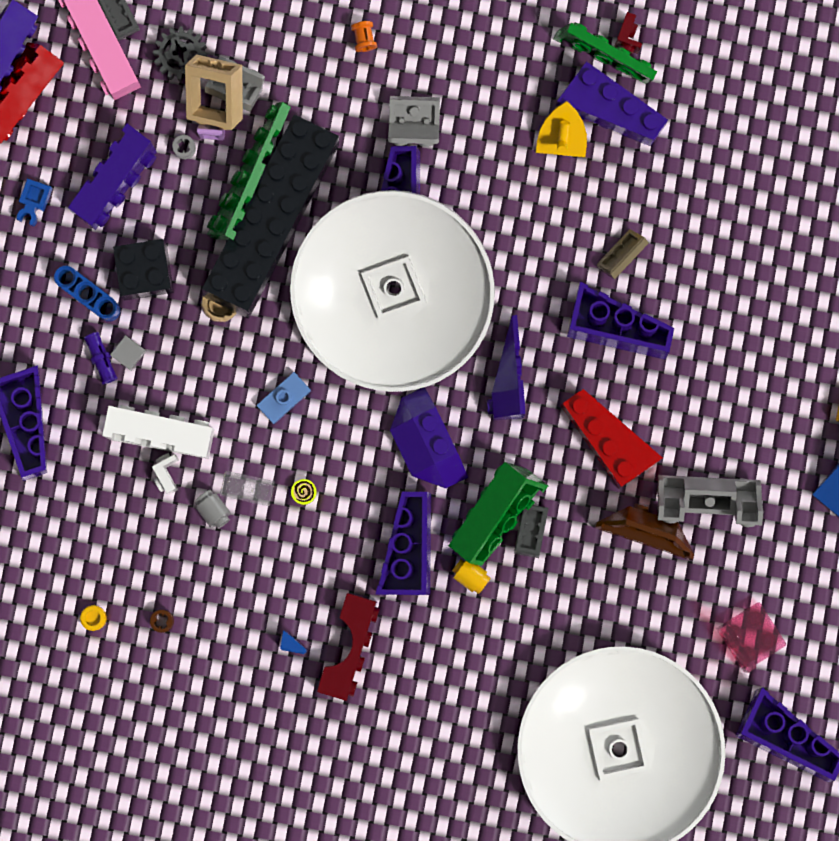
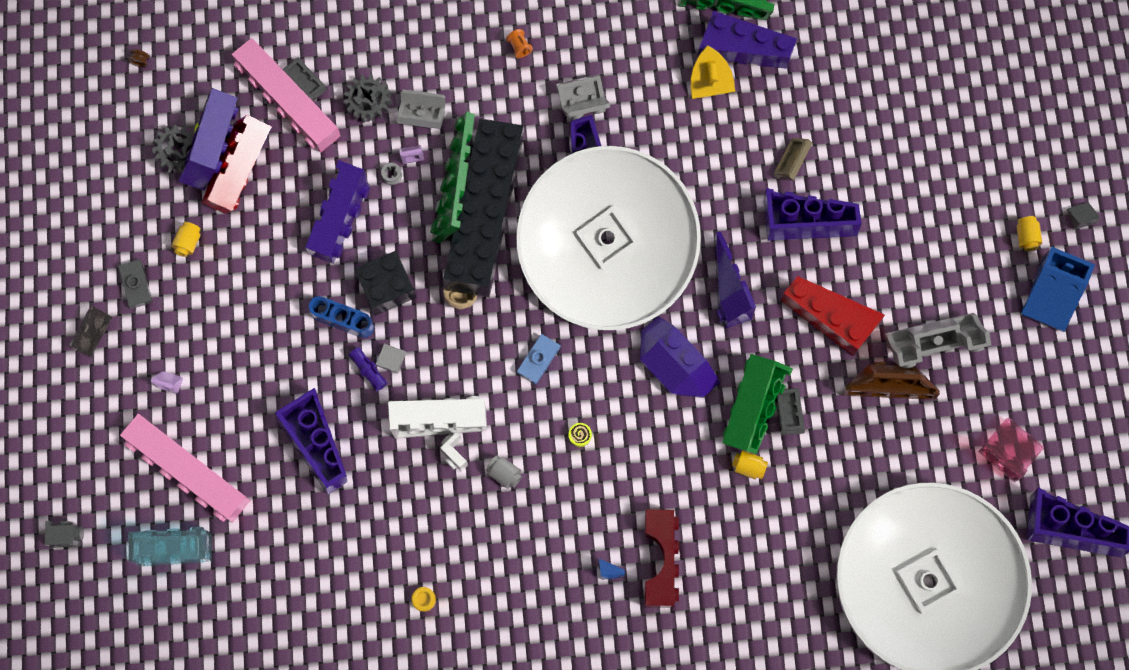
camera: 15 degrees left, 10 degrees down
blue plate [17,178,53,227] -> none
reddish brown bush [150,610,174,633] -> none
tan window [185,54,243,130] -> none
clear plate [220,471,275,507] -> none
dark purple wedge [375,492,431,595] -> none

